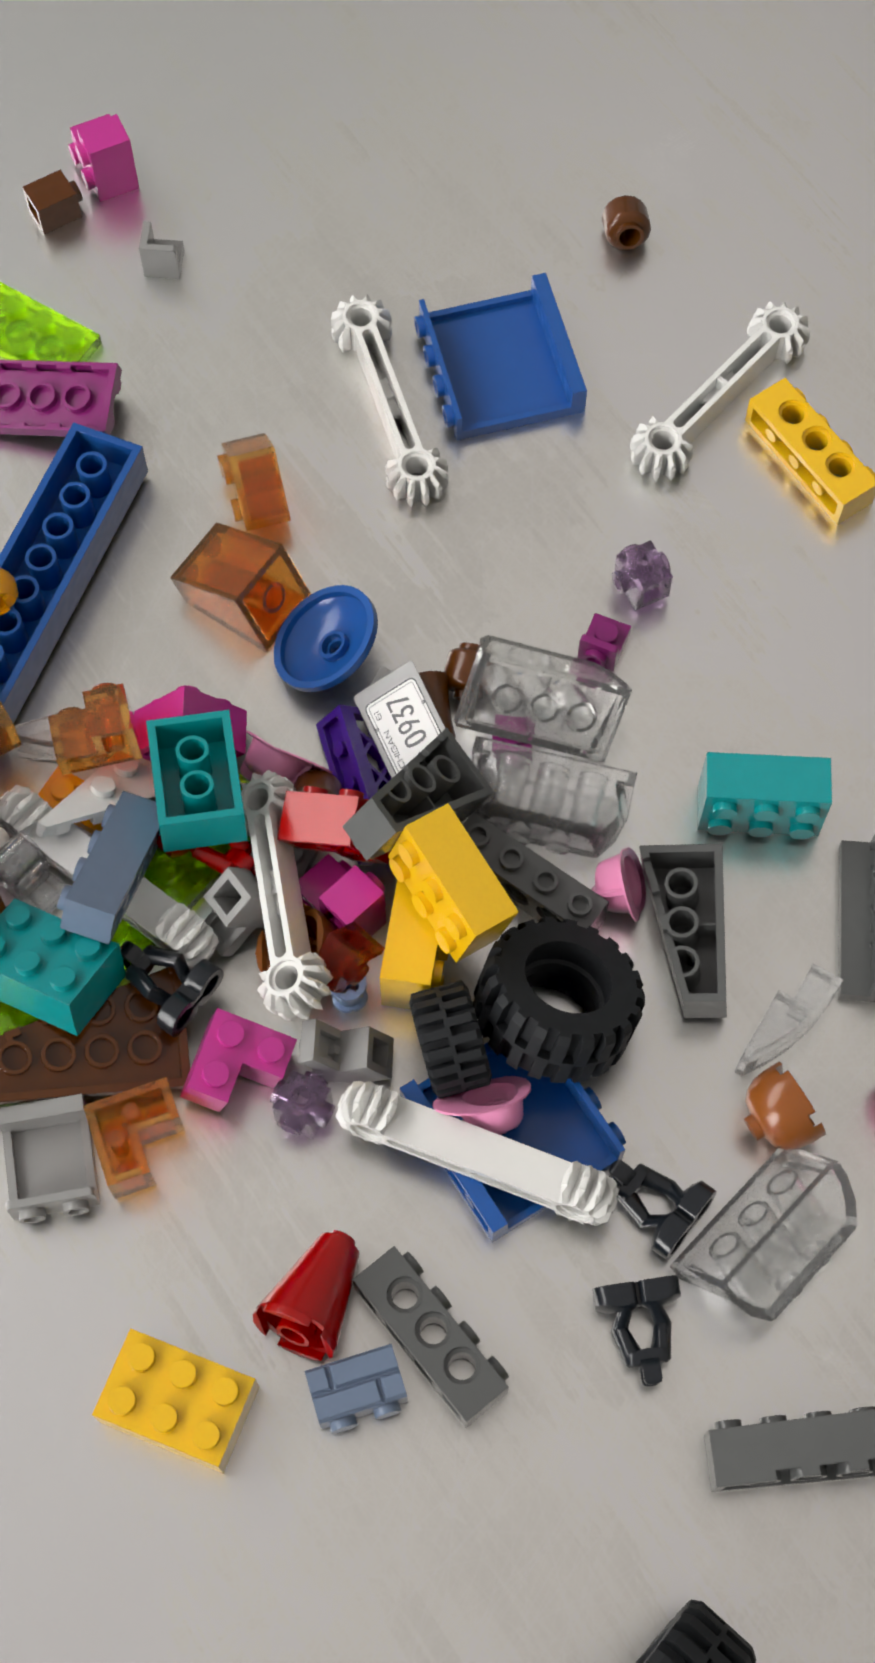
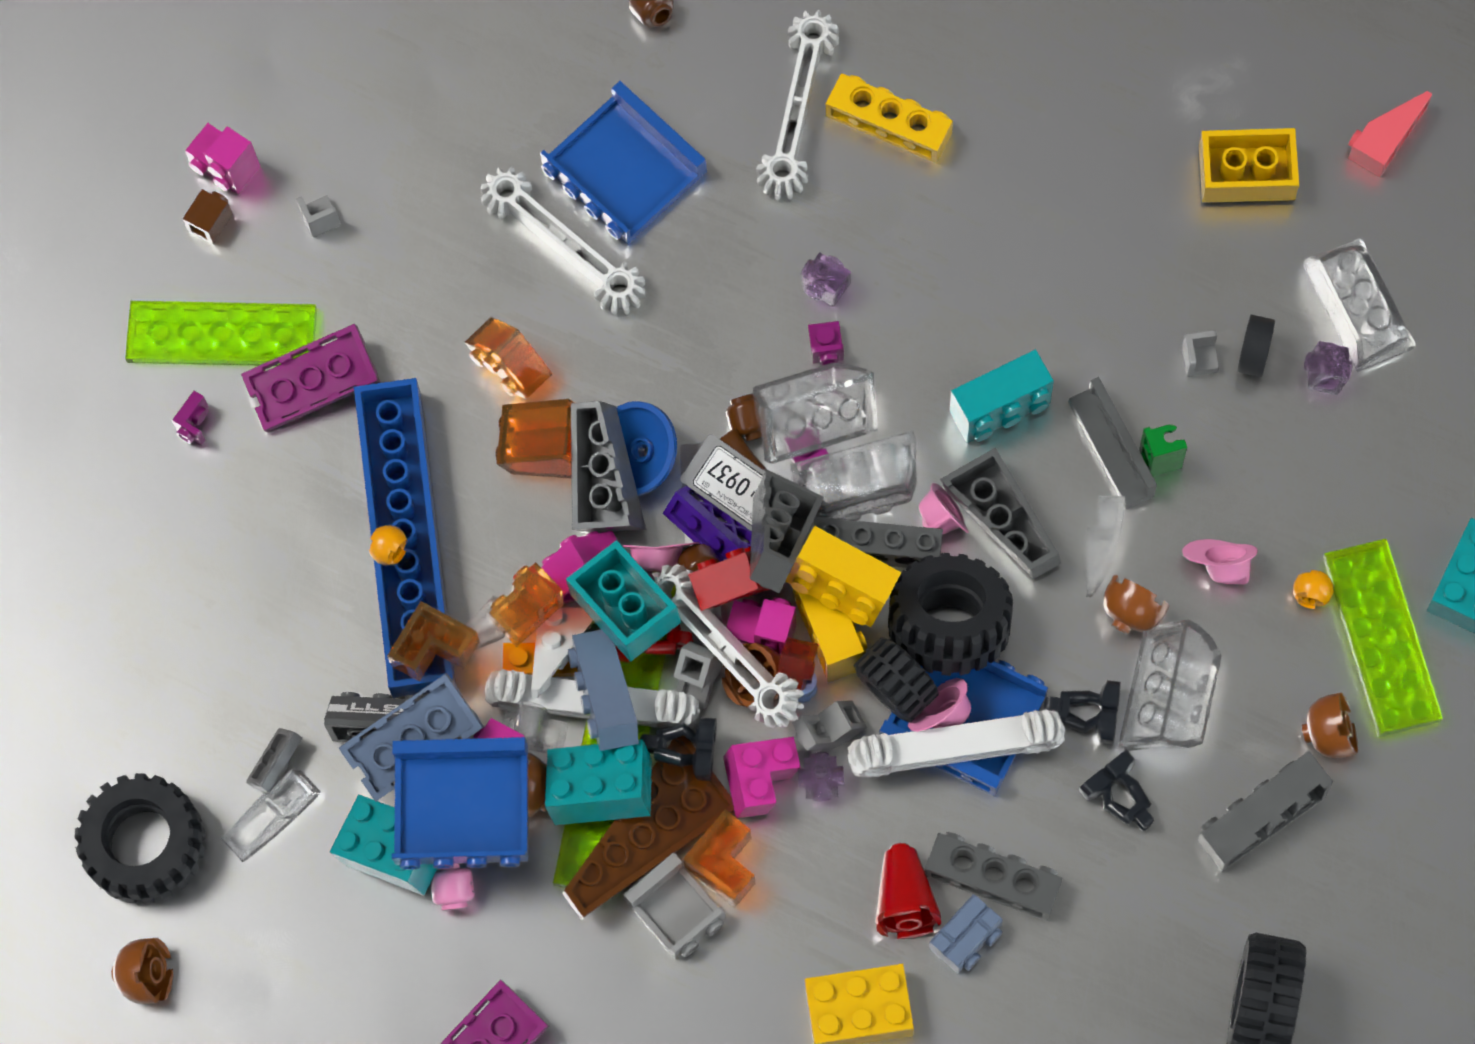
camera: 25 degrees left, 5 degrees up
none -> dark grey wedge [571,401,646,534]

